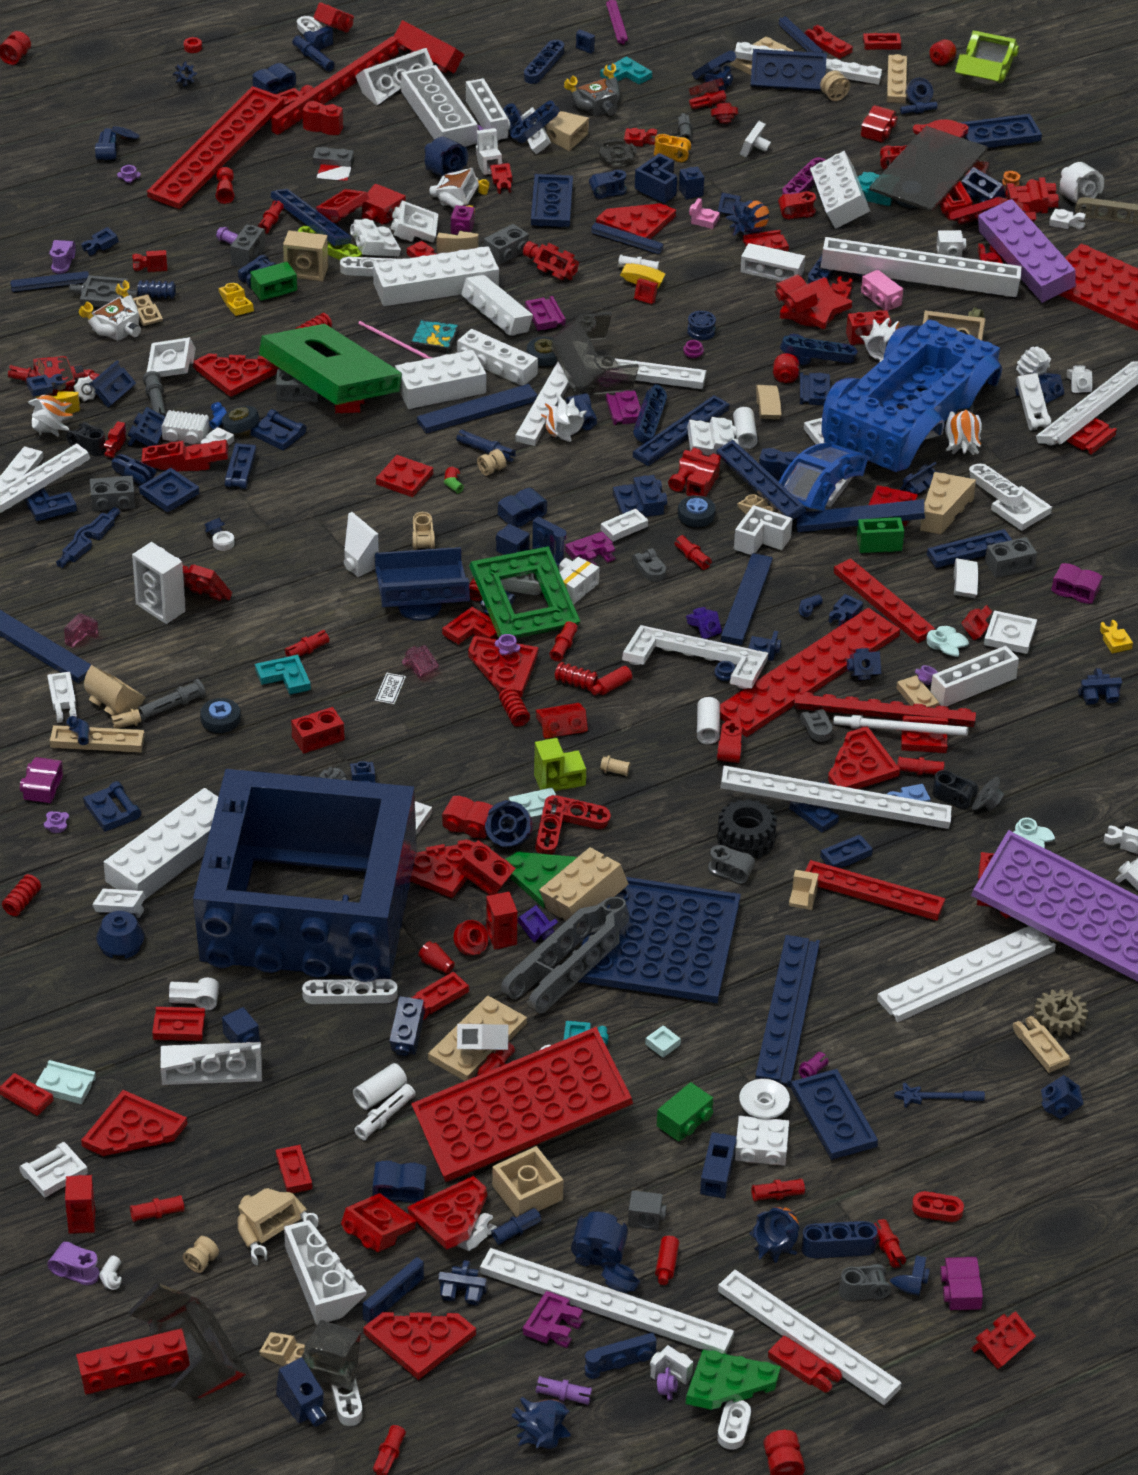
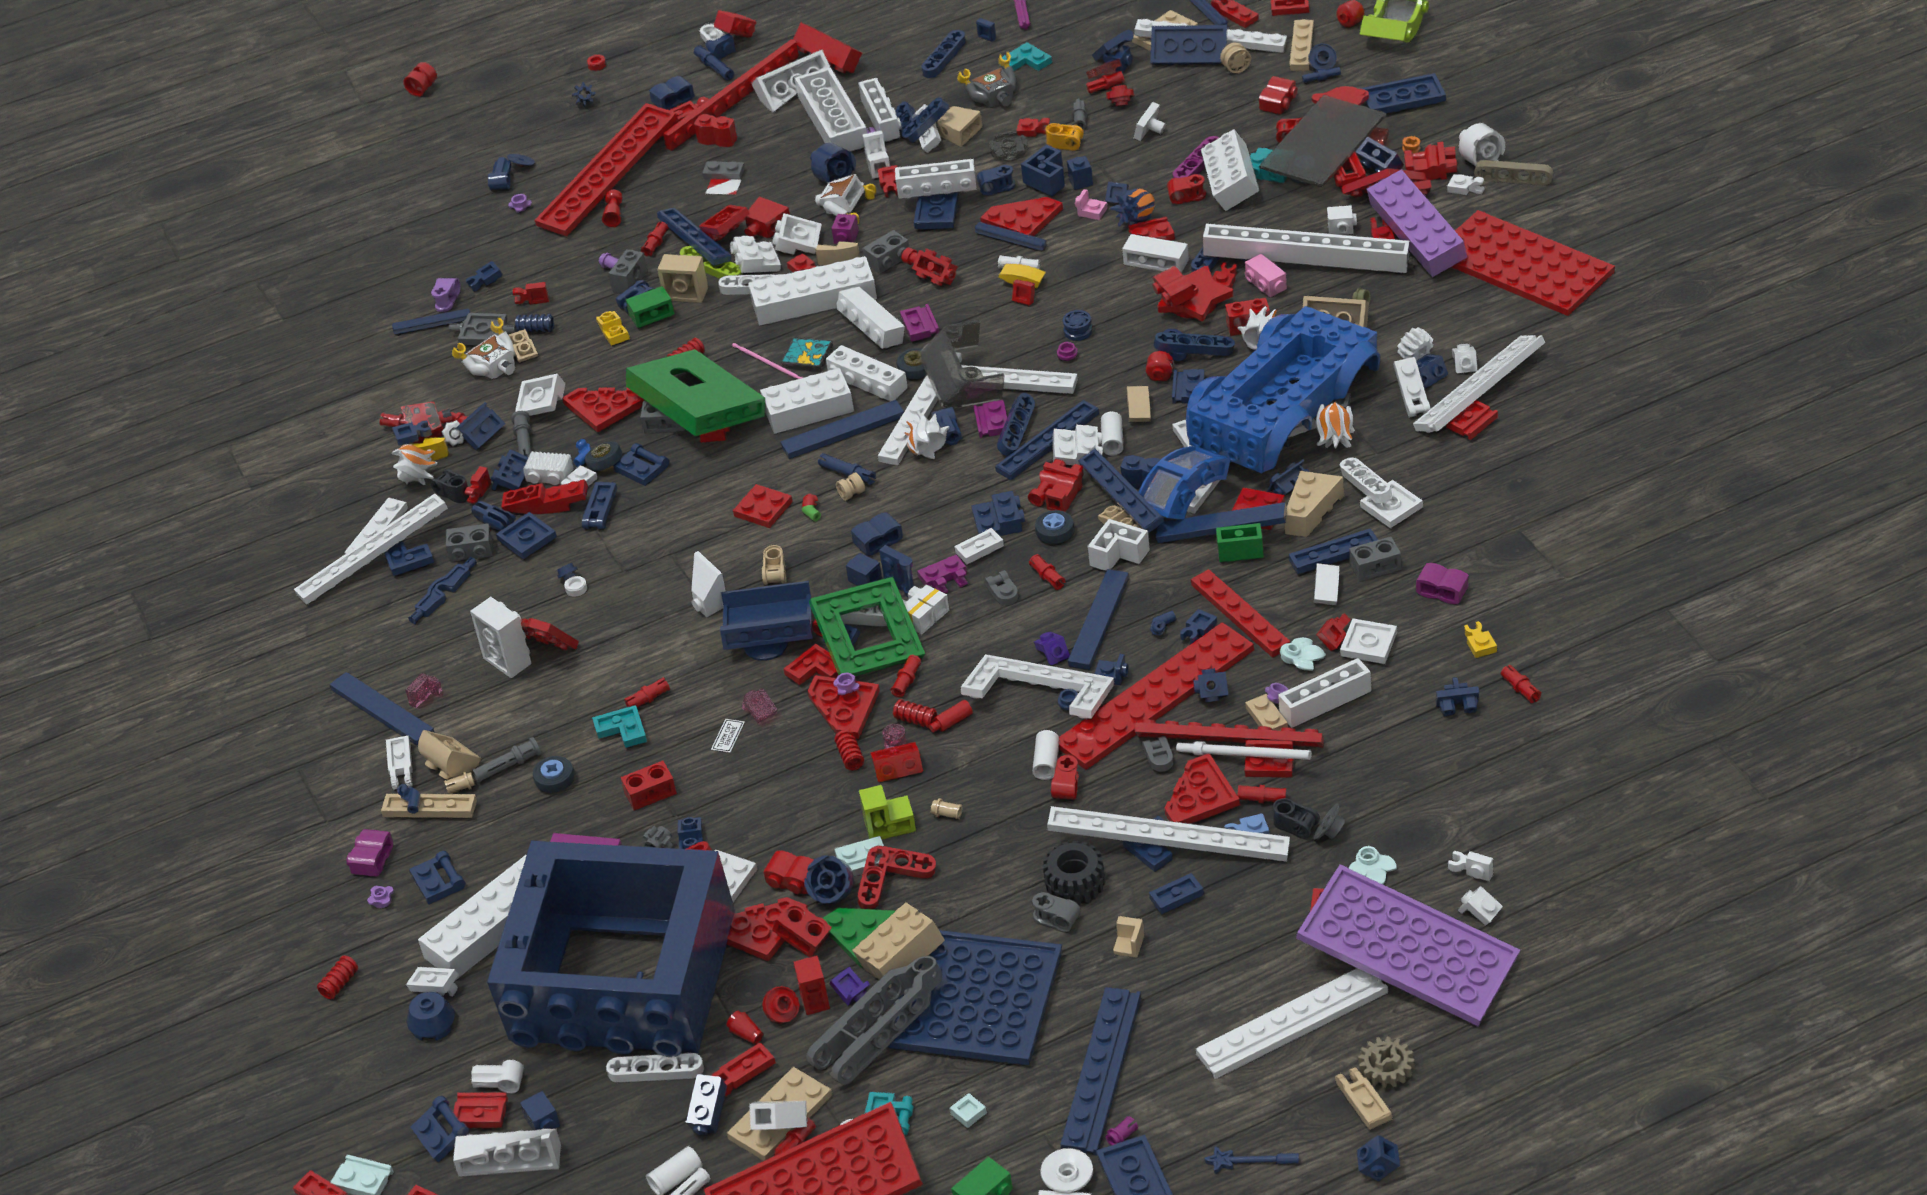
camera: 10 degrees right, 0 degrees up
red plate [805,860,945,921] -> none
none -> dark blue plate [411,1096,469,1162]
none -> clear pink wheel [882,724,907,749]
none -> white brick [895,159,977,198]

